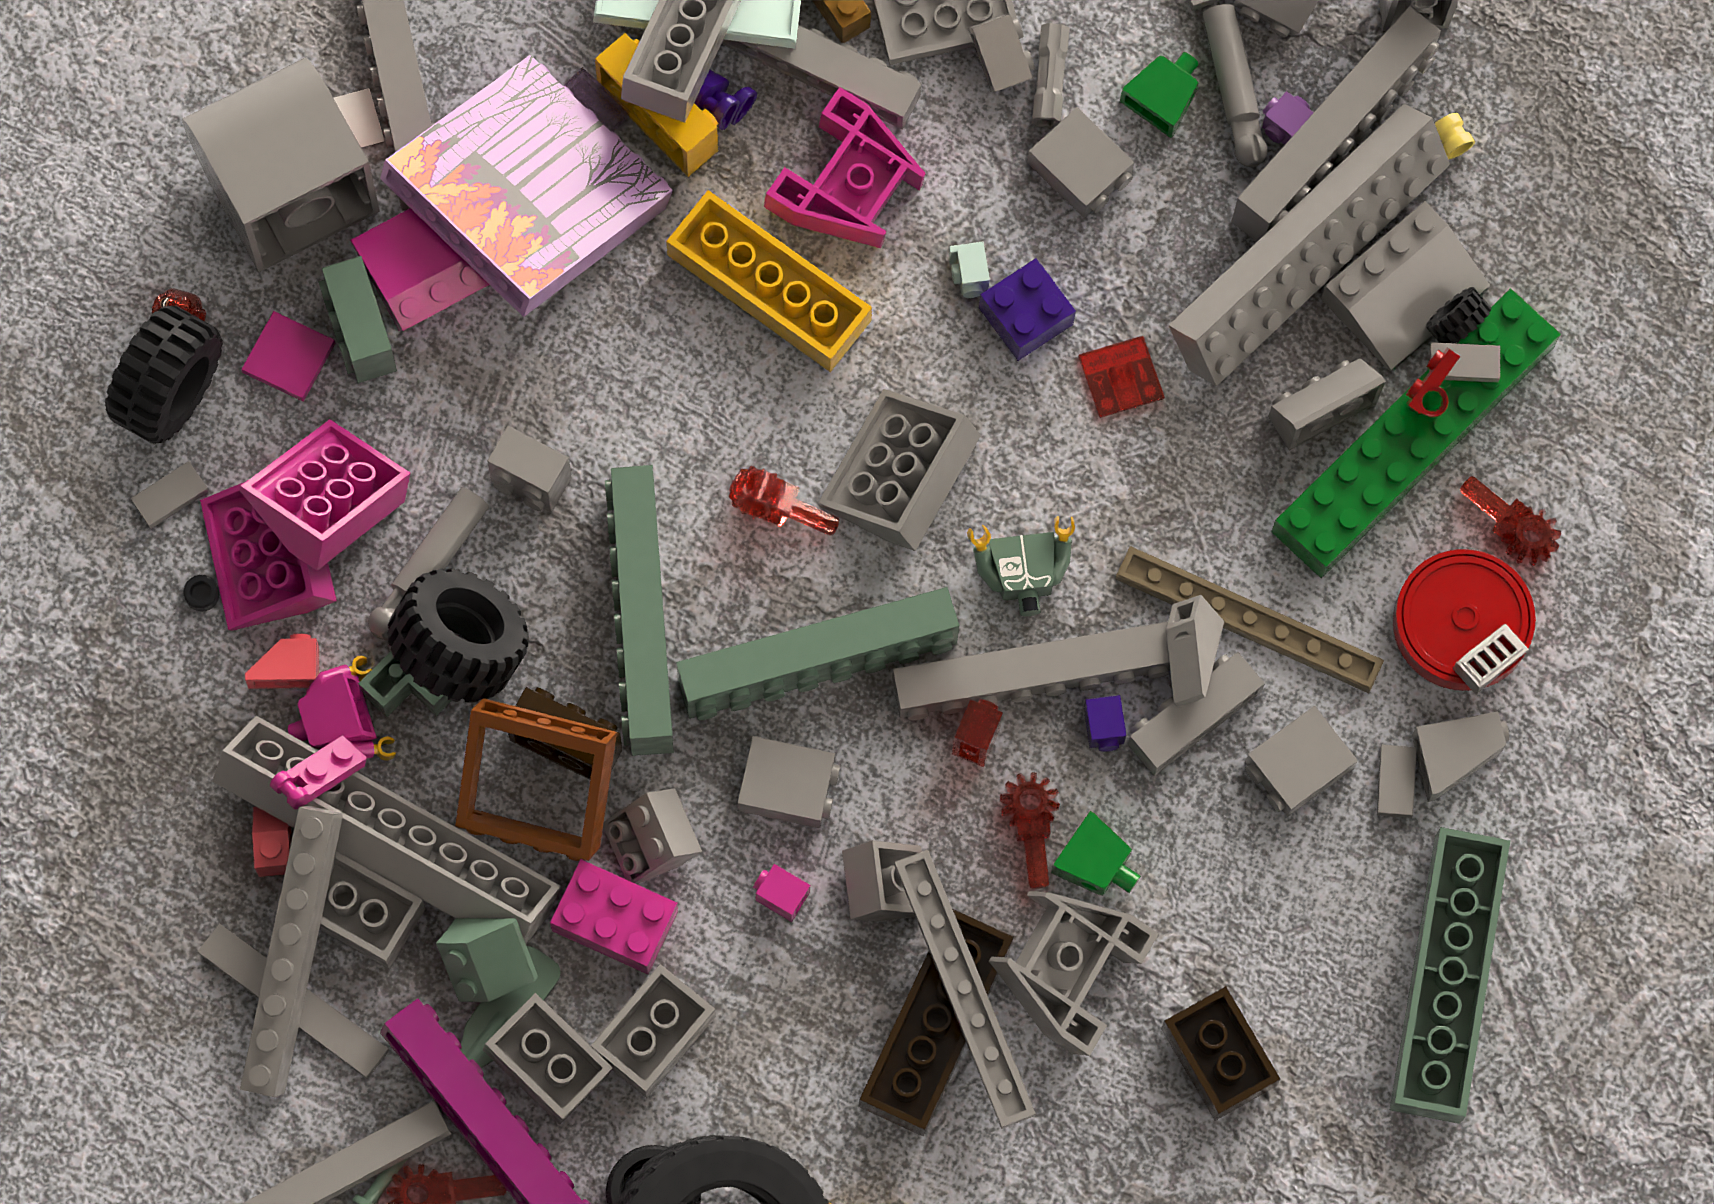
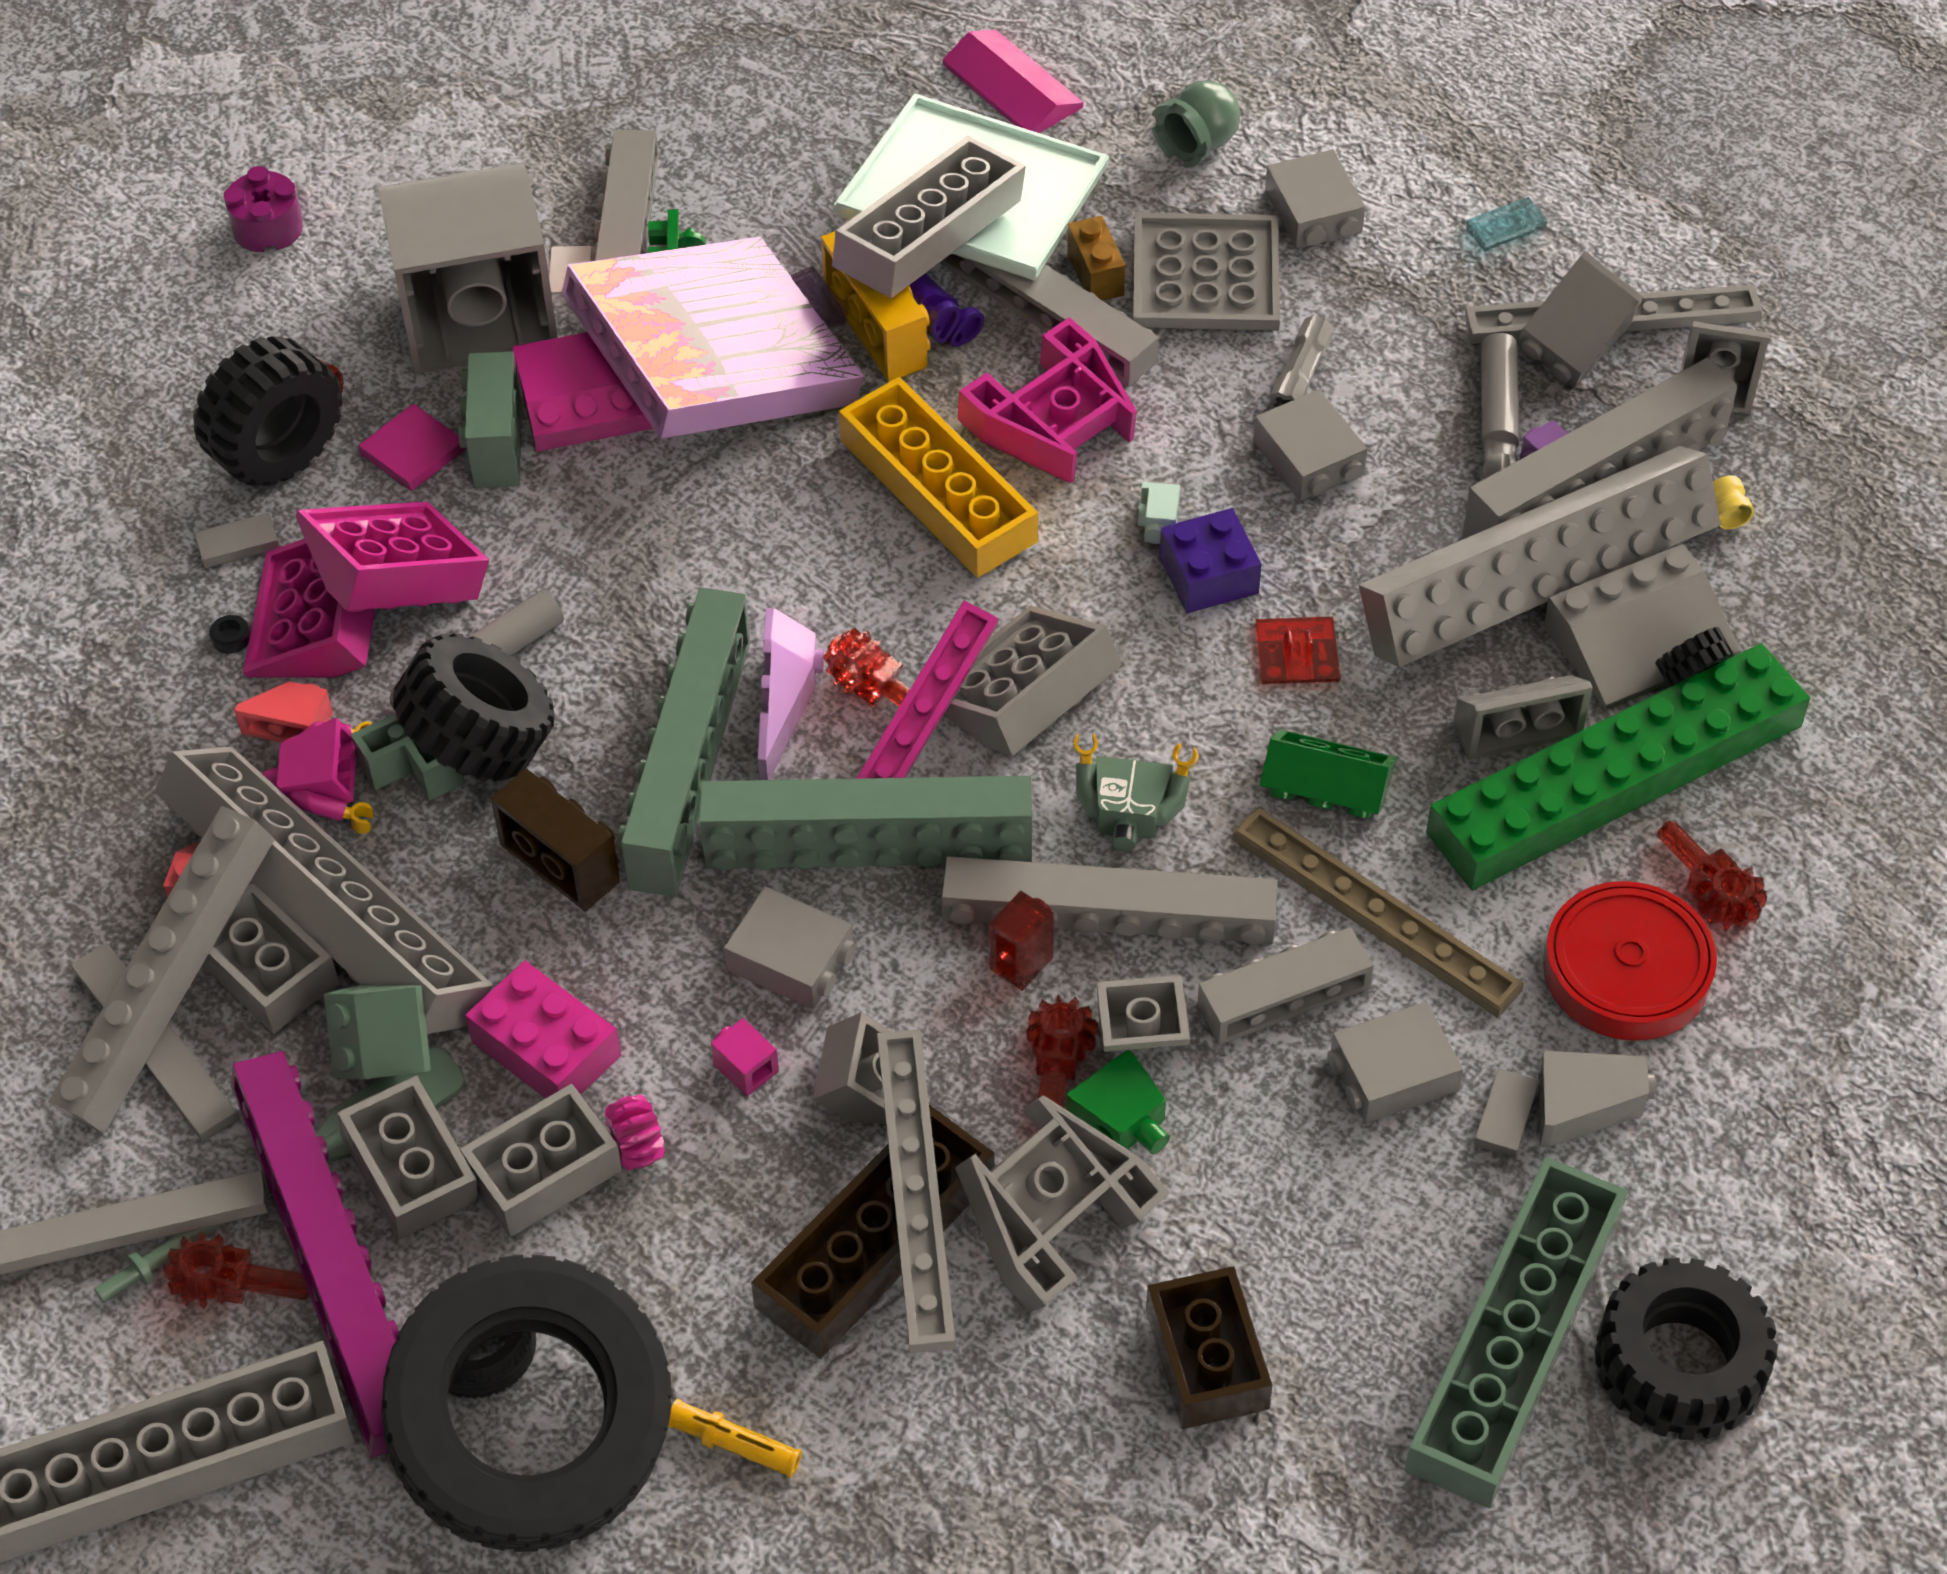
camera: 20 degrees right, 20 degrees down
plate [270,735,367,810] -> none
dark orange window [455,698,617,861] -> none
light grey brick [487,426,572,513] -> none
light grey slope [603,788,702,884] -> none
light grey brick [968,14,1035,92] -> none
dark purple brick [1083,695,1127,752] -> none
green torso [1120,52,1199,138] -> none
light grey slope [1166,595,1224,707] -> none
red plate [1406,347,1461,417] -> none
light grey tile [1429,343,1500,382] -> none
slope [1453,624,1529,694] -> none
none -> magenta brick [223,166,303,252]
none -> dark pink gear [604,1094,665,1170]
none -> green hips [648,209,706,253]
none -> lavender wedge [758,608,824,780]
none -> dark pink plate [856,600,999,779]
none -> light grey slope [1097,975,1190,1052]
none -> green slope [1259,729,1397,818]
none -> black tyre [1595,1257,1778,1440]

